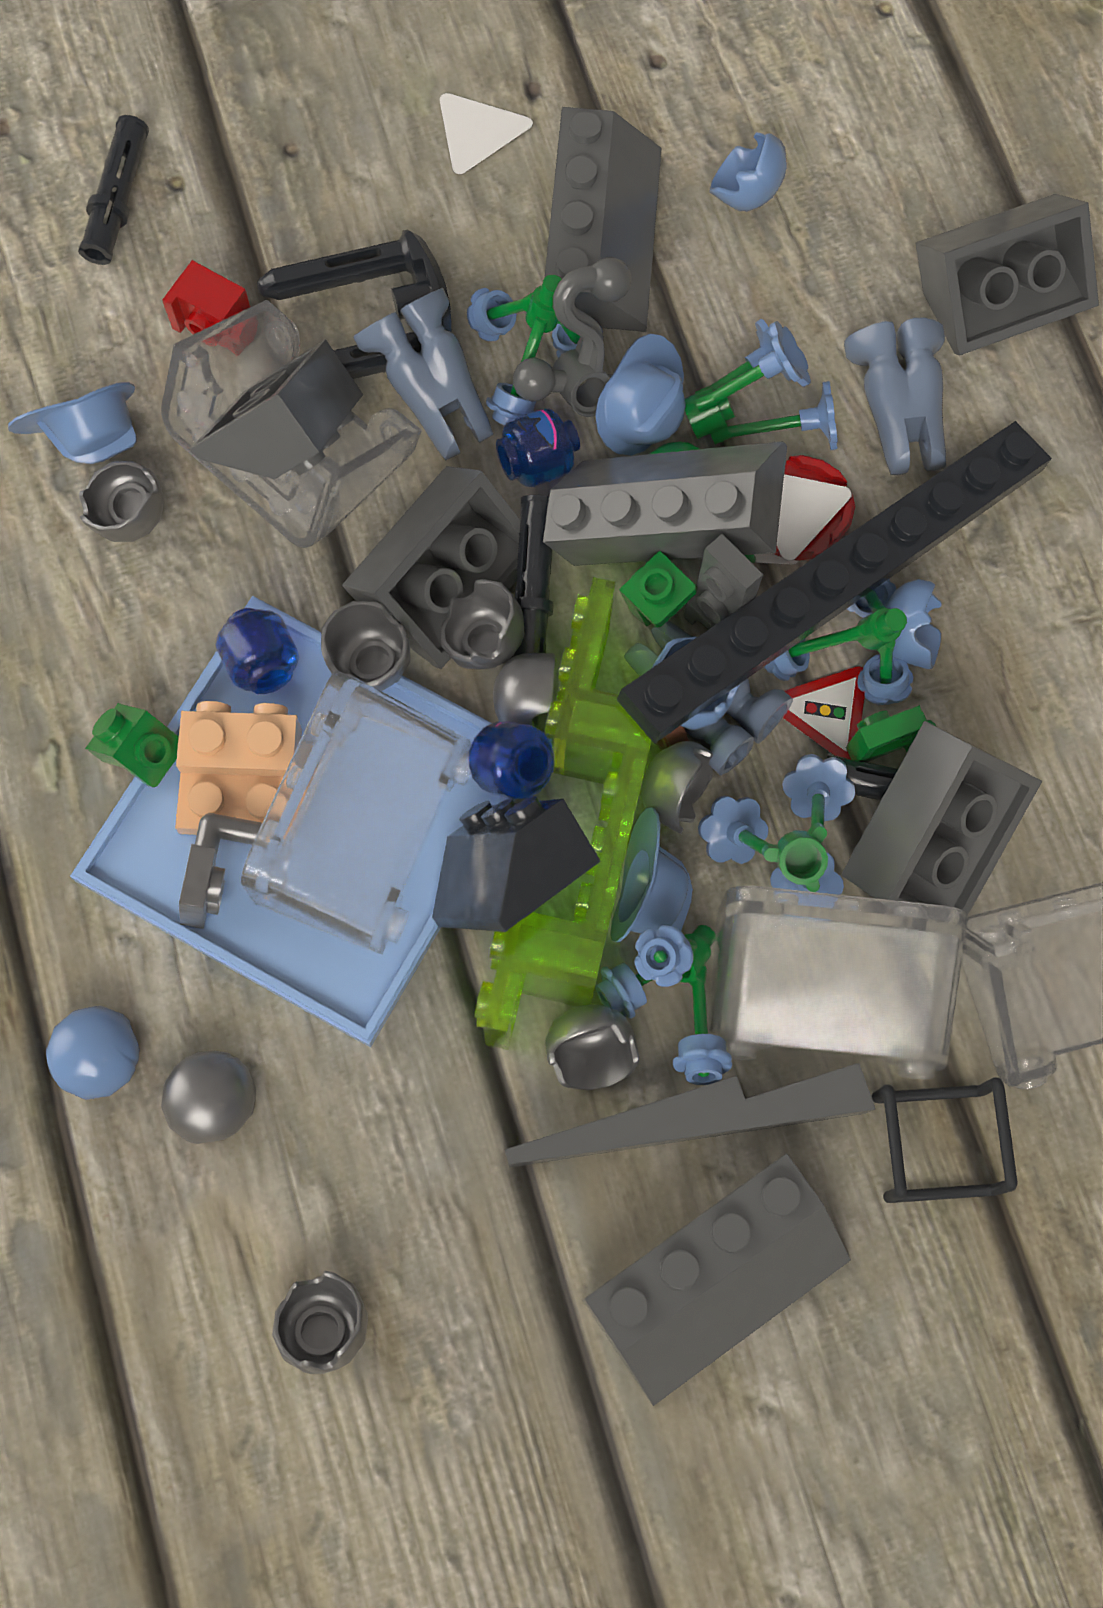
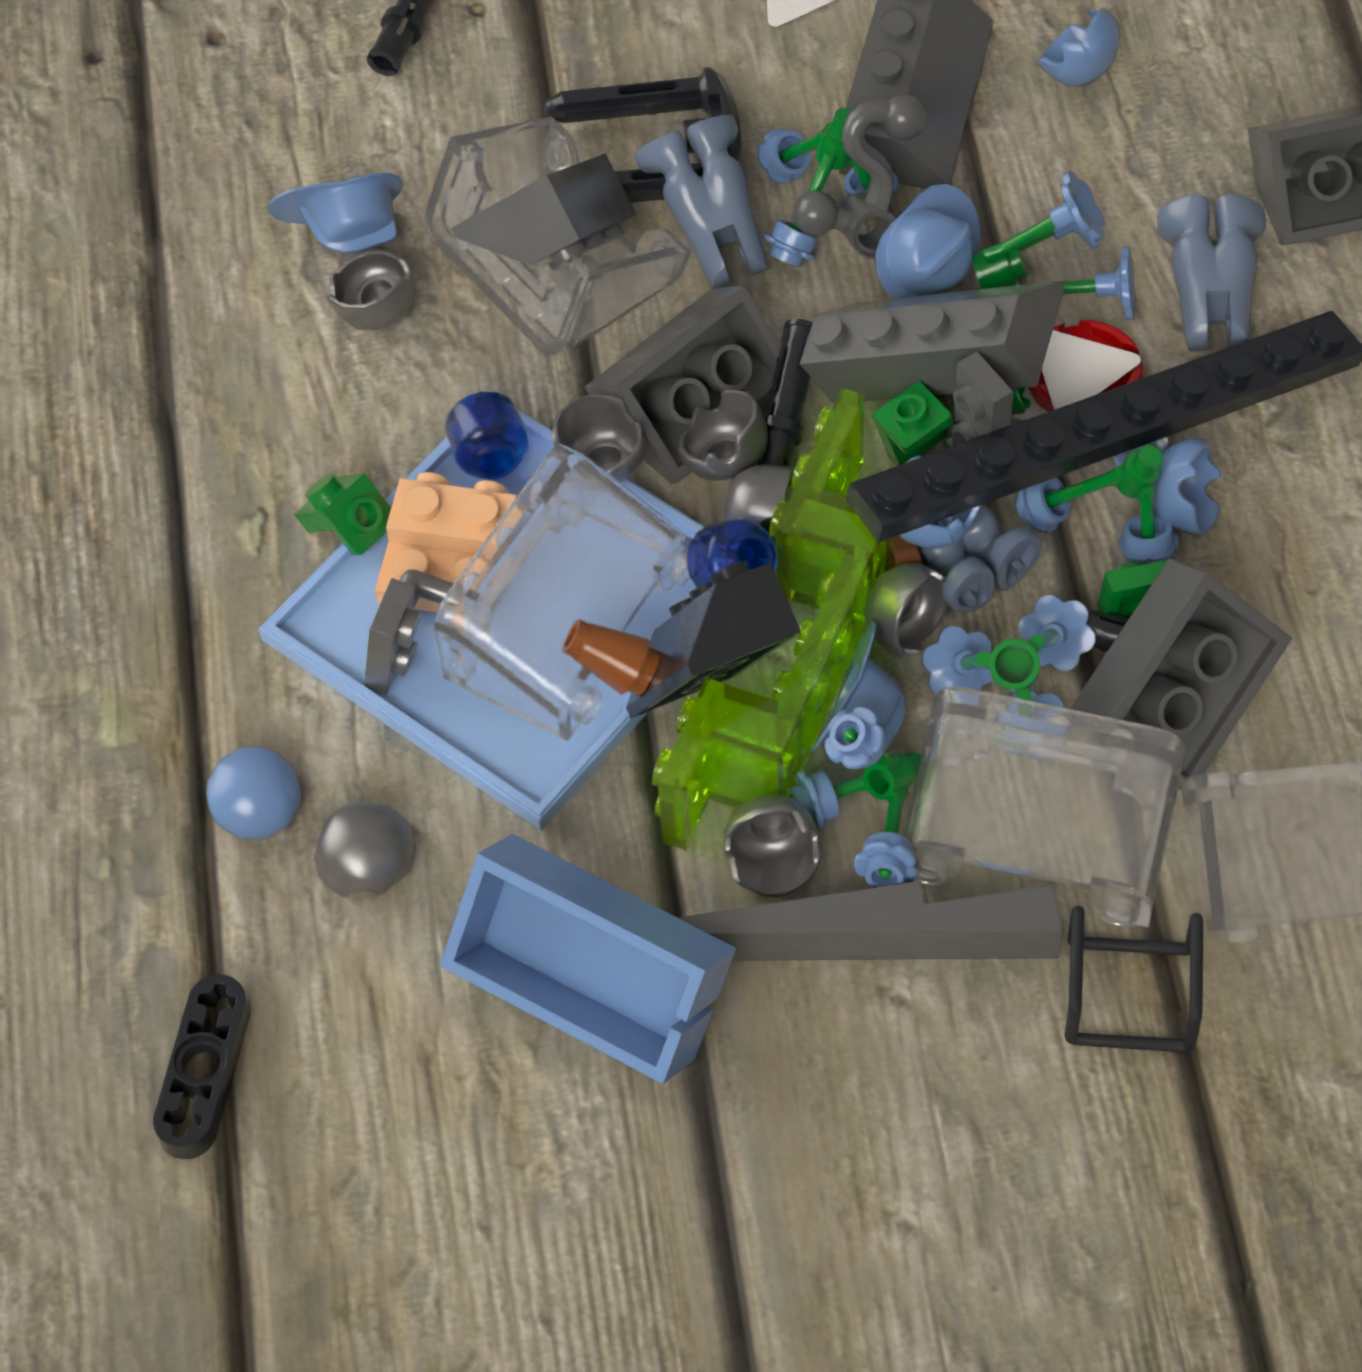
camera: 15 degrees right, 15 degrees down
red brick [162,260,253,349] -> none
flat silver hair [272,1271,368,1374] -> none
clear blue head [496,408,580,488] -> none
dark grey slope [582,1153,851,1406] -> none
sticker [783,666,865,760] -> none
none -> black beam [153,974,250,1159]
none -> medium blue piece [439,834,736,1084]
none -> dark orange cone [562,619,660,696]

